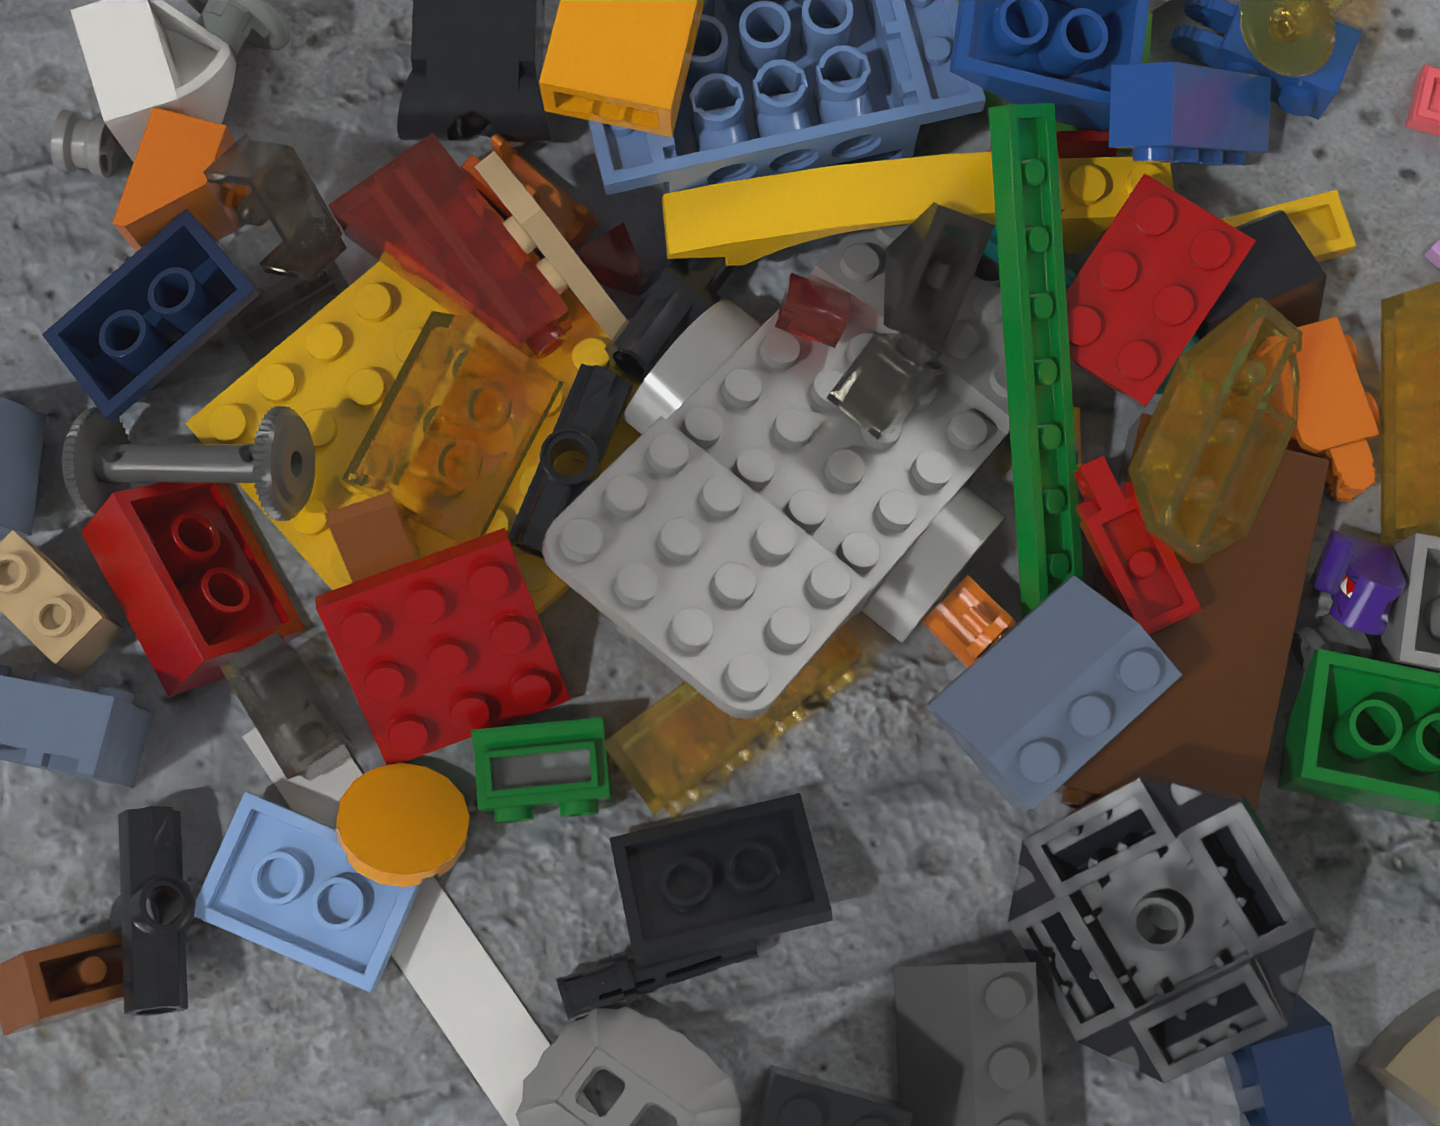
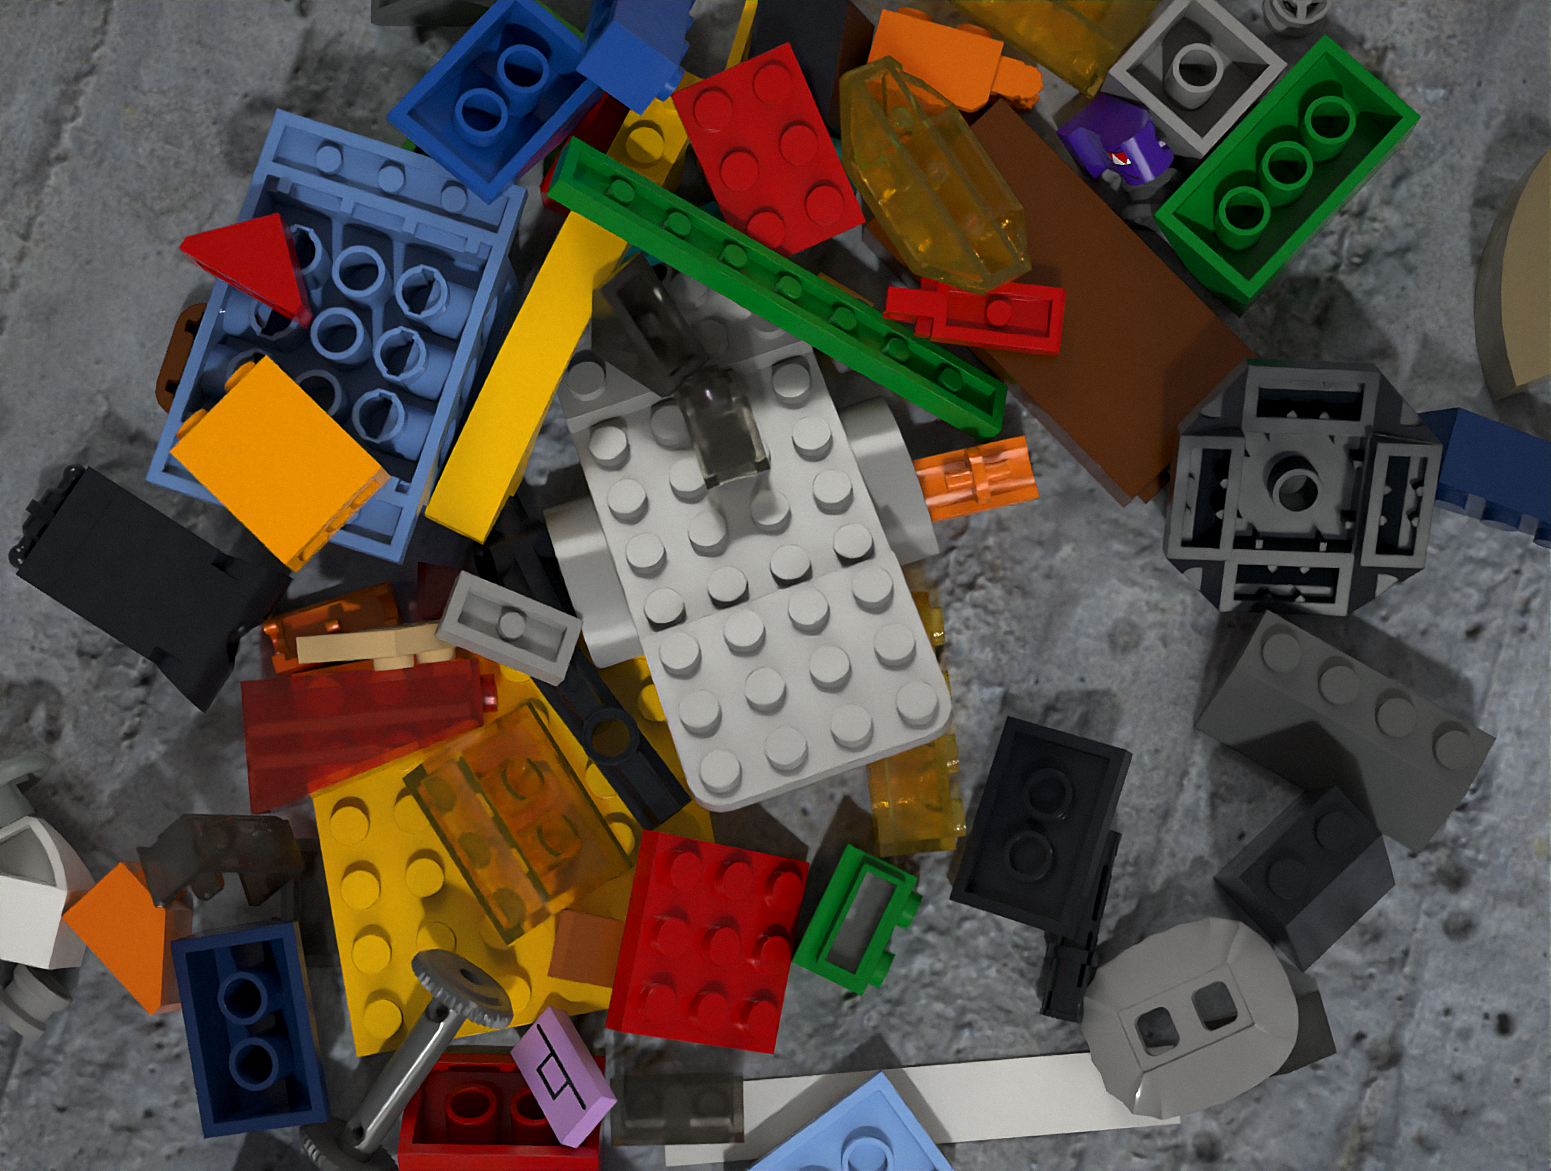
camera: 60 degrees left, 5 degrees up
light orange tile [335,763,470,887] -> none
clear red slope [774,273,851,348] -> none
sand blue slope [925,575,1182,811] -> none
none -> light grey plate [434,570,584,687]
none -> lavender tile [510,1005,618,1148]

